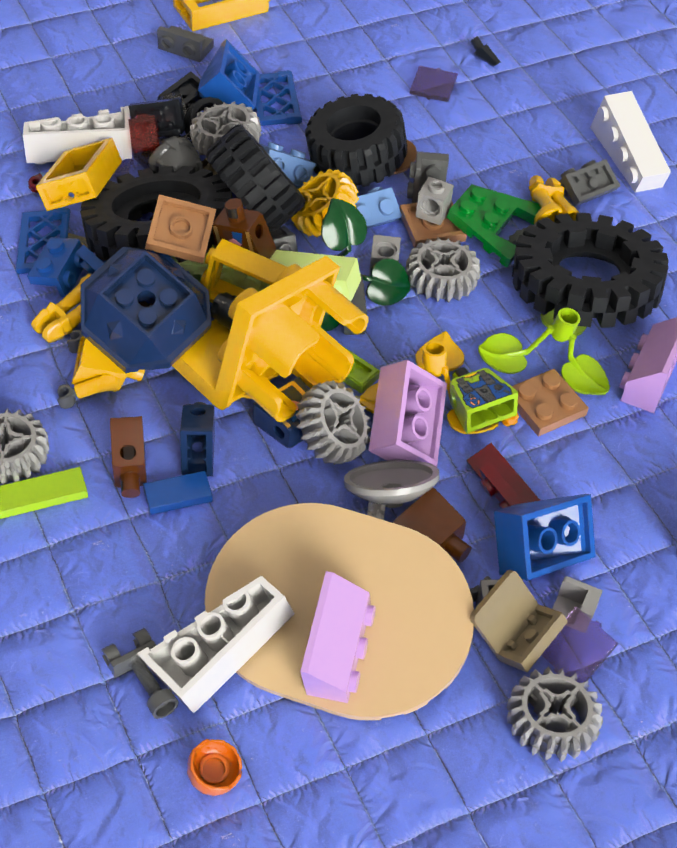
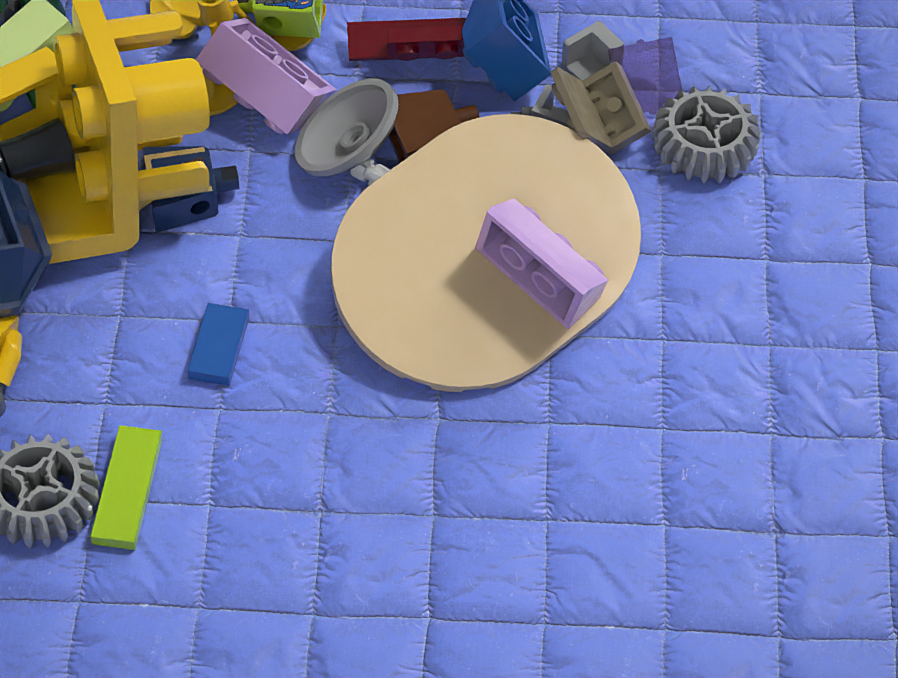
camera: 60 degrees left, 5 degrees up
dark grey bar [101,628,178,719] -> none
reddish brown torso [110,416,147,498] -> none
white wedge [137,576,295,713] -> none
dark blue torso [180,402,215,476] -> none
orange hair [187,739,242,796] -> none
light grey gear [295,380,372,465] -> none

